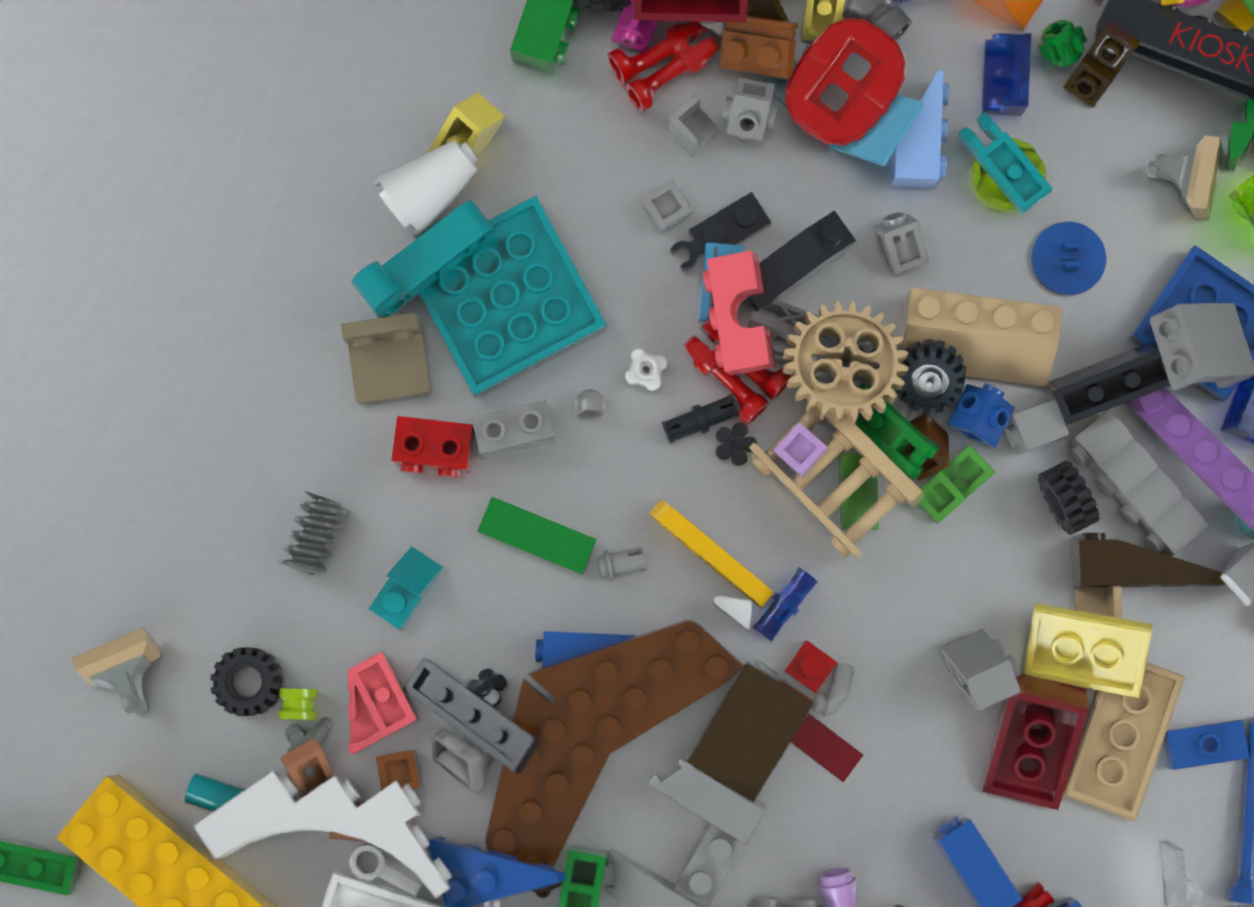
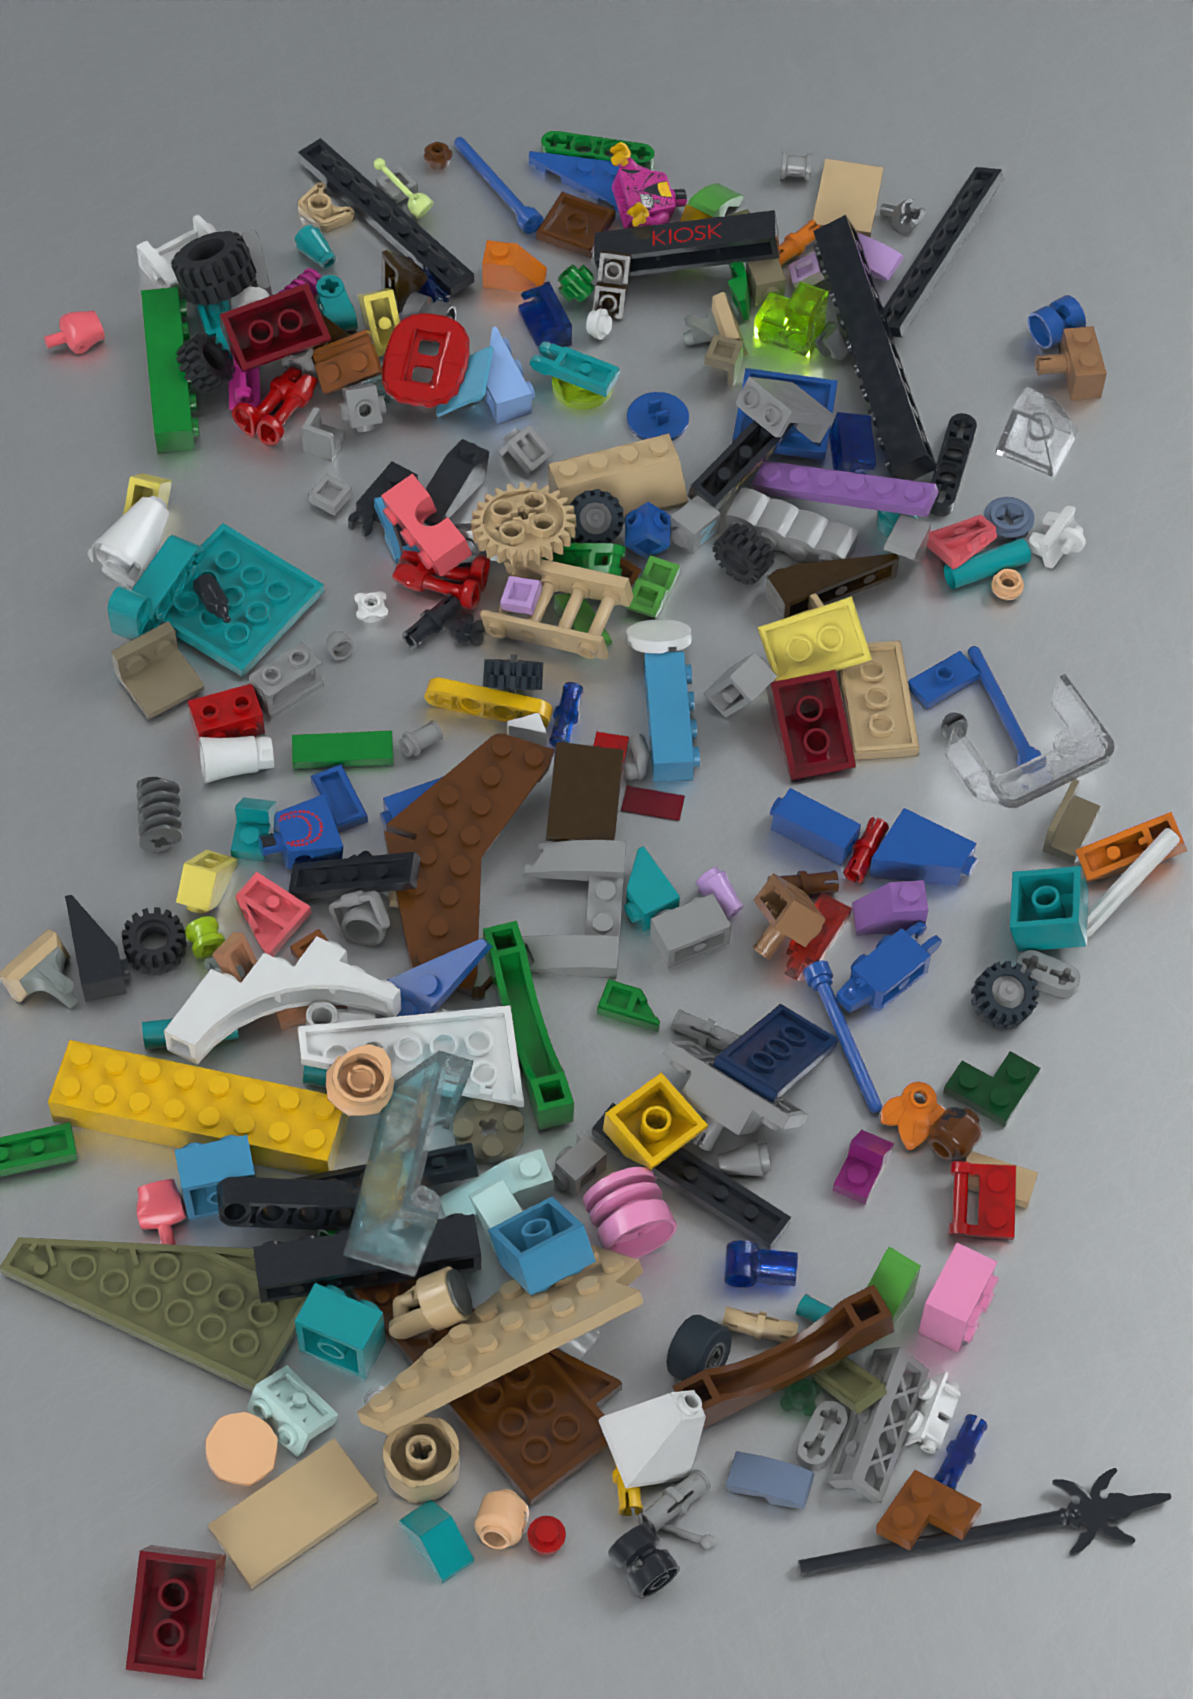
camera: 30 degrees left, 25 degrees down
none -> black slope [65,895,131,1002]
none -> light yellow slope [176,849,238,913]
none -> black piece [193,574,231,623]
none -> white plant [199,736,274,784]
none -> blue torso [258,794,344,870]
none -> blue tile [310,764,368,833]
none -> black wheel [483,654,544,694]
none -> white plate [586,308,612,340]
none -> teal slope [624,846,680,932]
none -> white tile [626,619,692,654]
none -> dark azure brick [644,651,700,782]
none -> dark tan panel [704,334,744,387]
none -> dark grey hinge [941,712,968,742]

